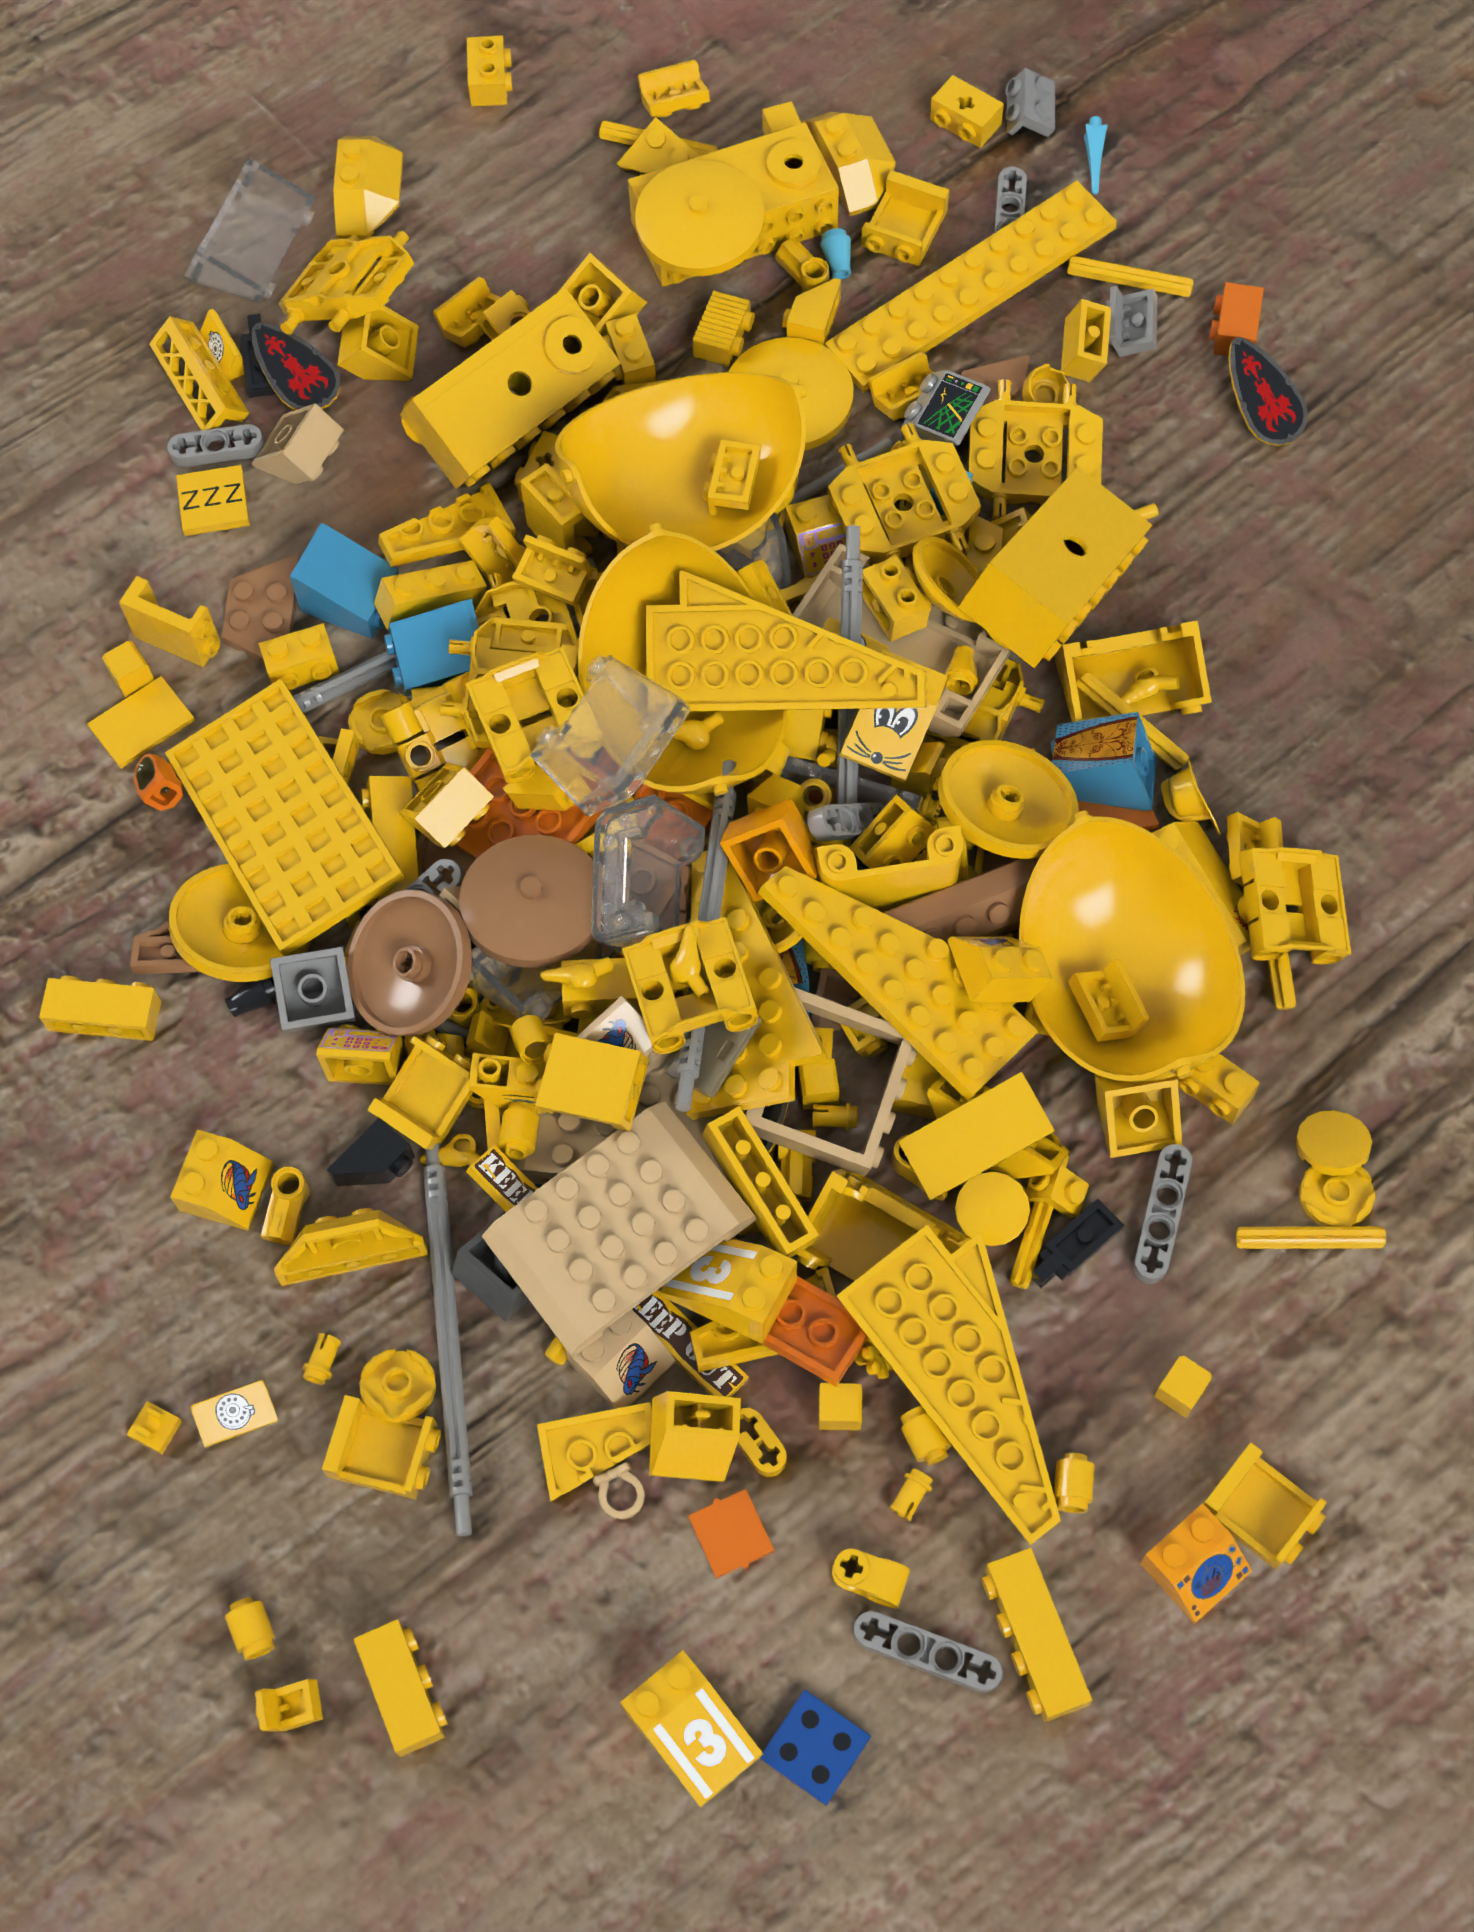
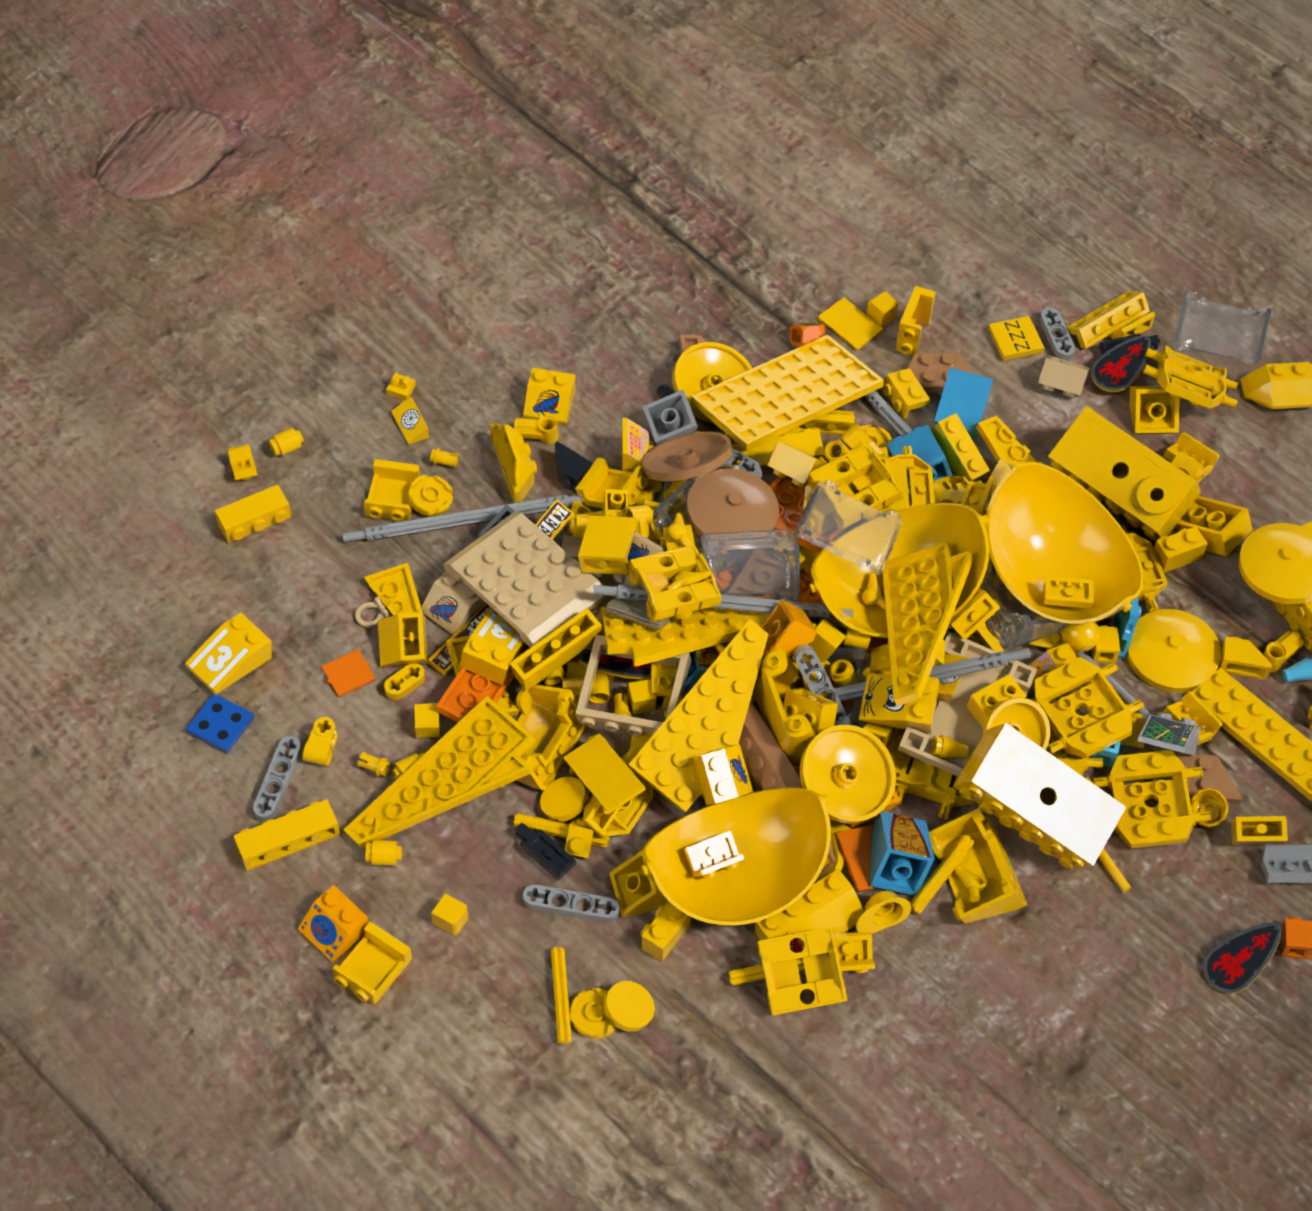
camera: 80 degrees right, 10 degrees down
yellow brick [39,976,162,1041] -> none
yellow brick [693,290,755,367] -> none

